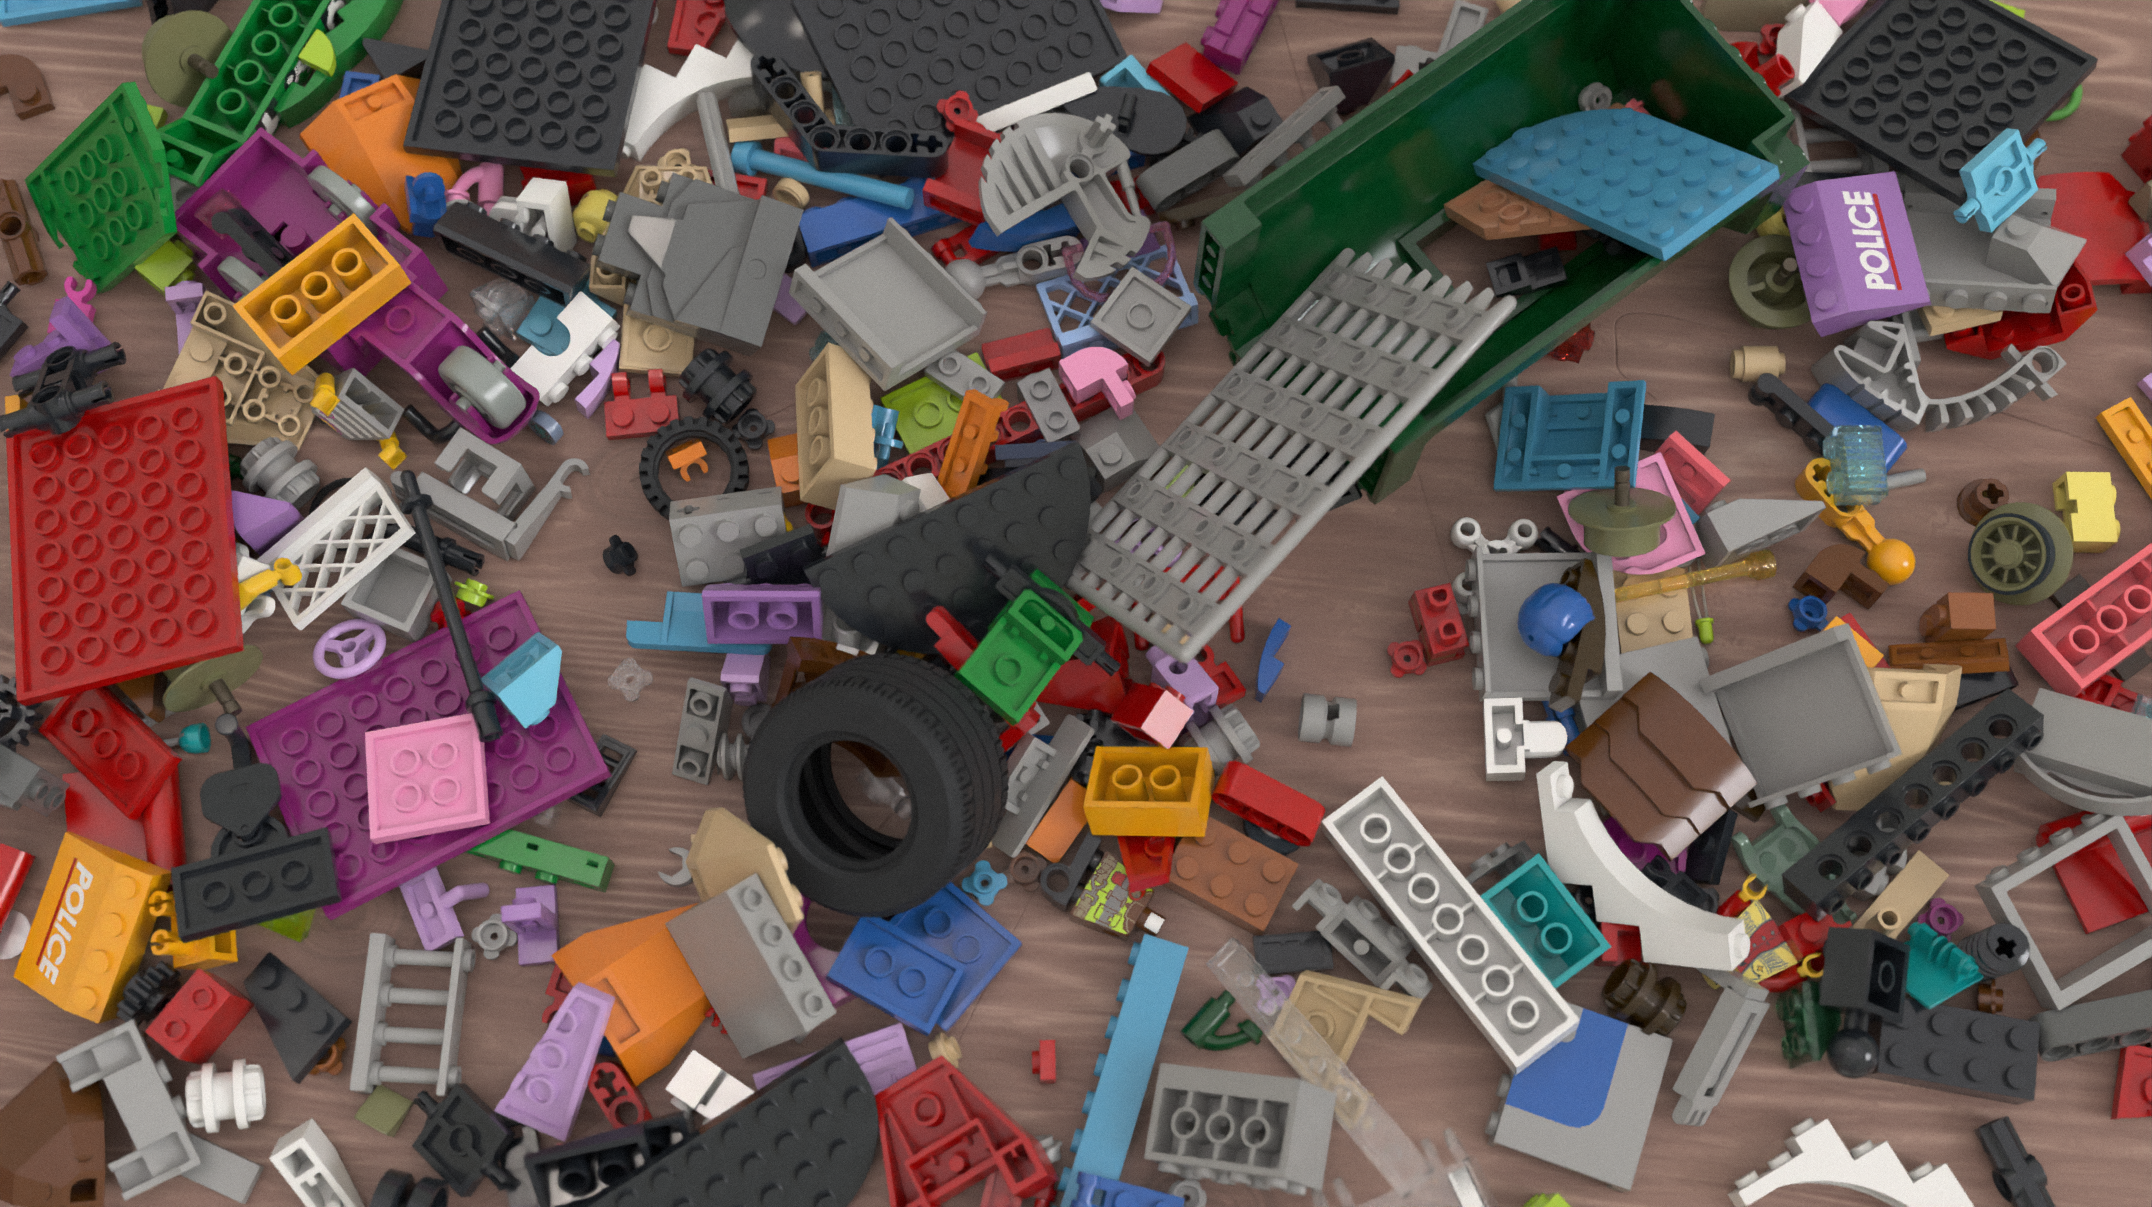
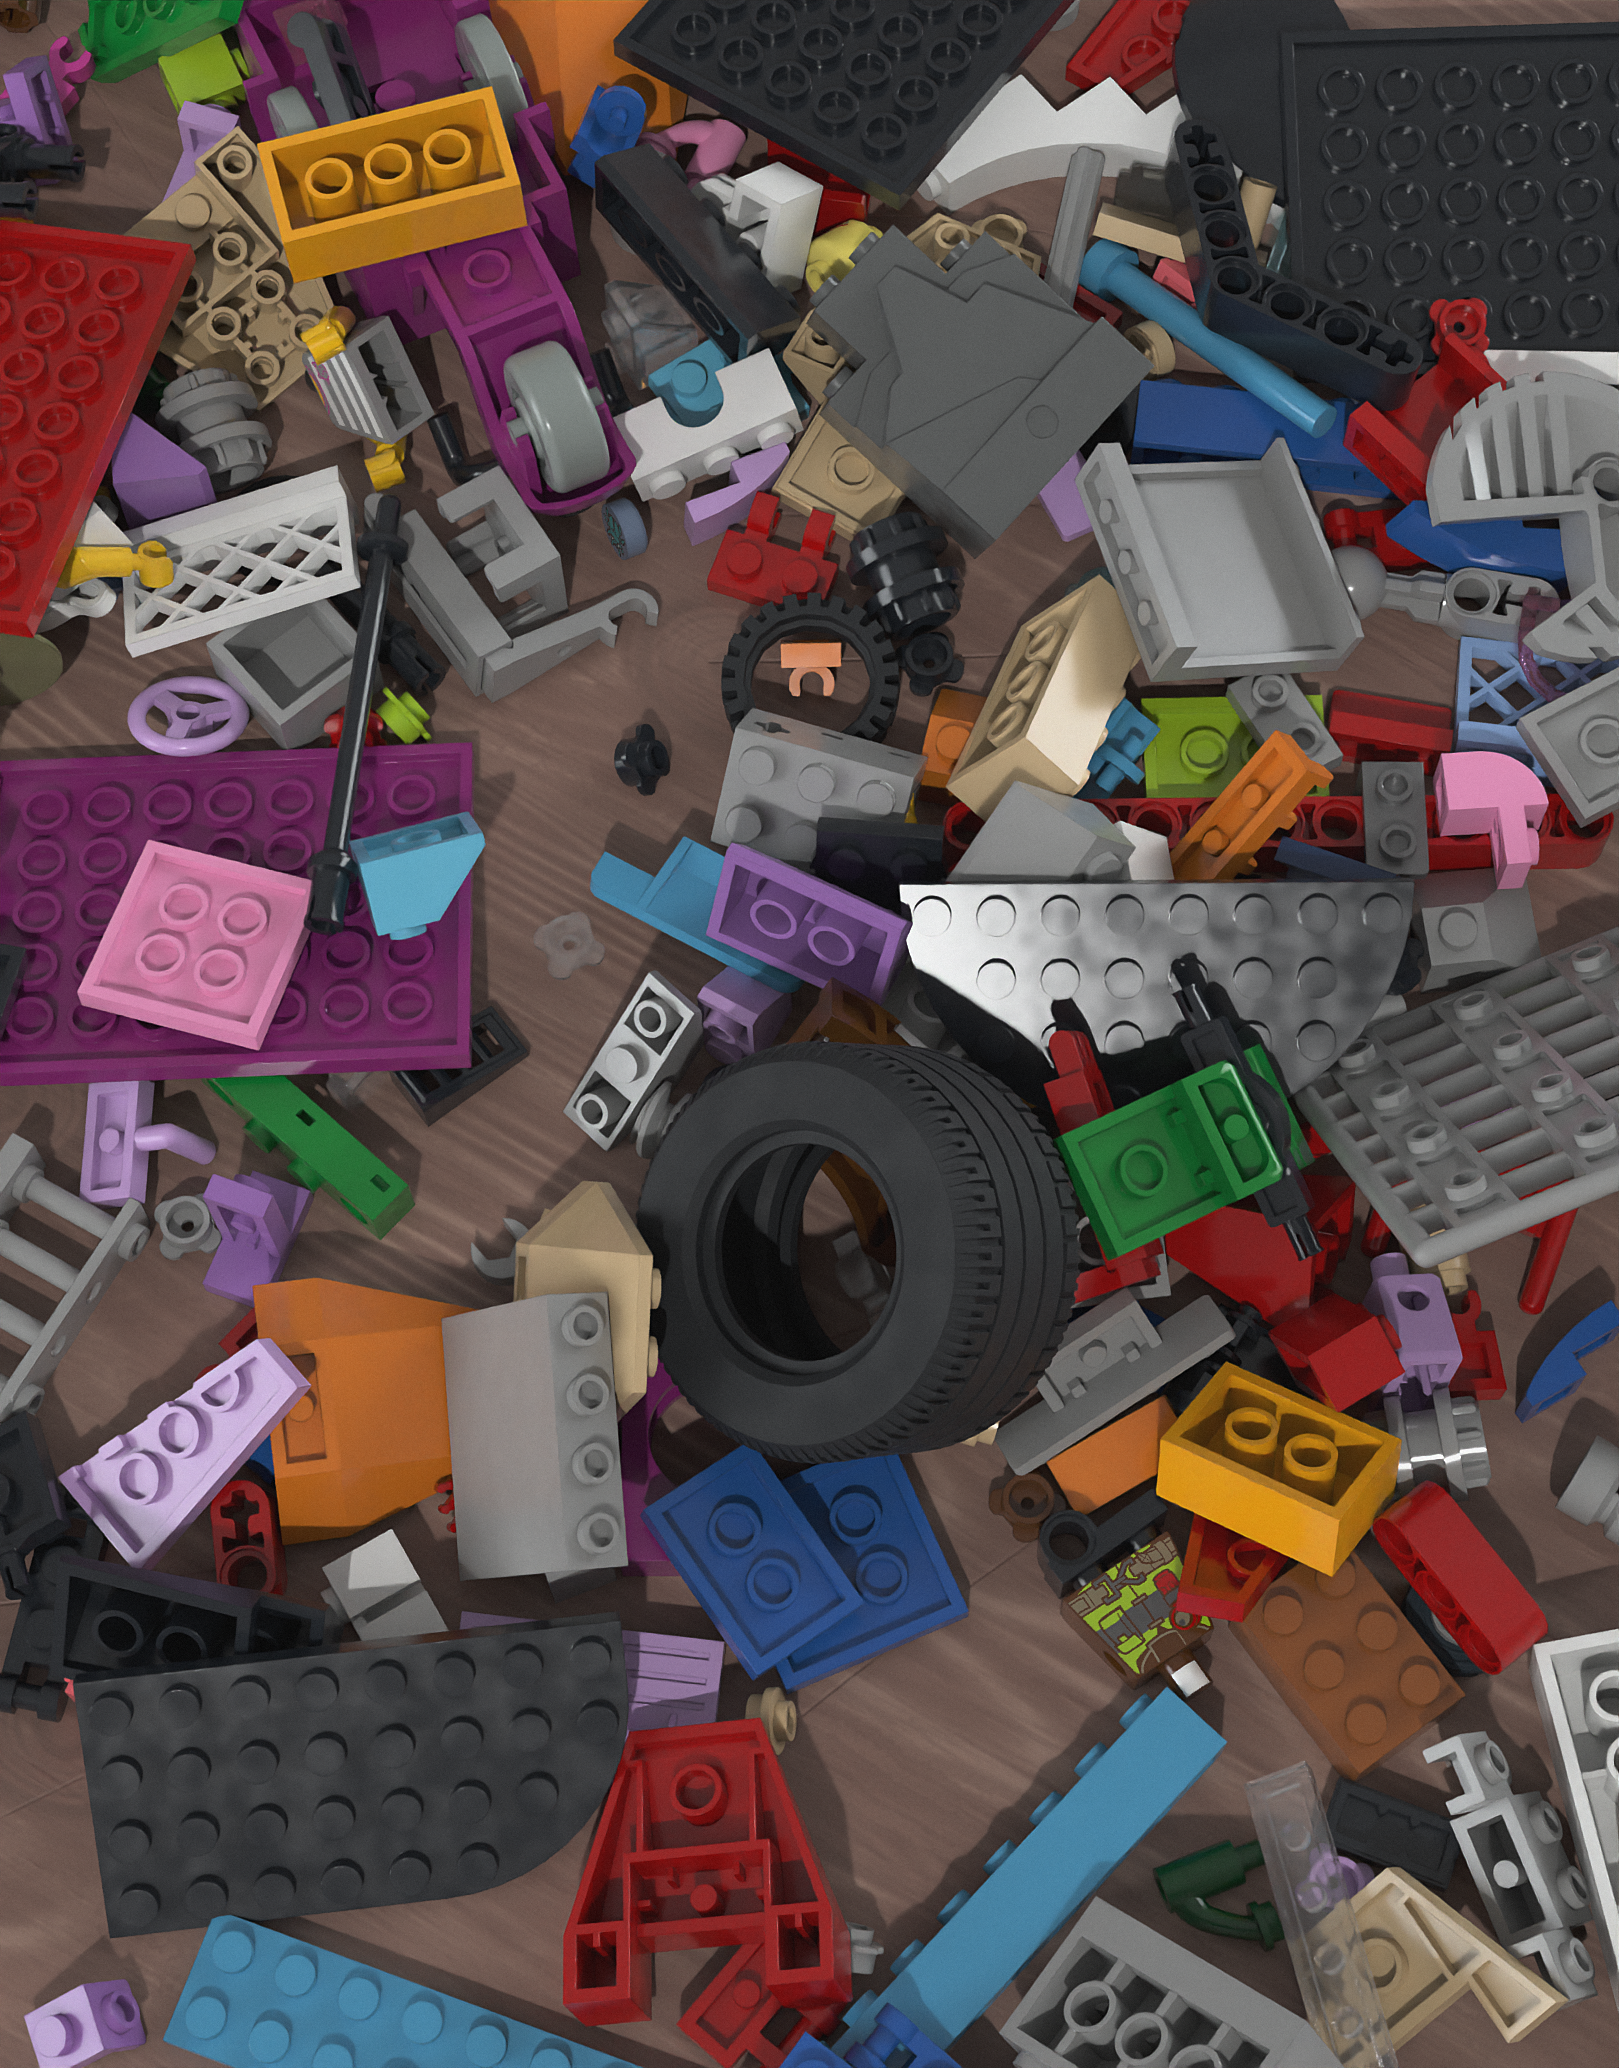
camera: 30 degrees right, 5 degrees down
dark azure plate [962,860,1007,906] -> none
red plate [1032,1040,1056,1084] -> none

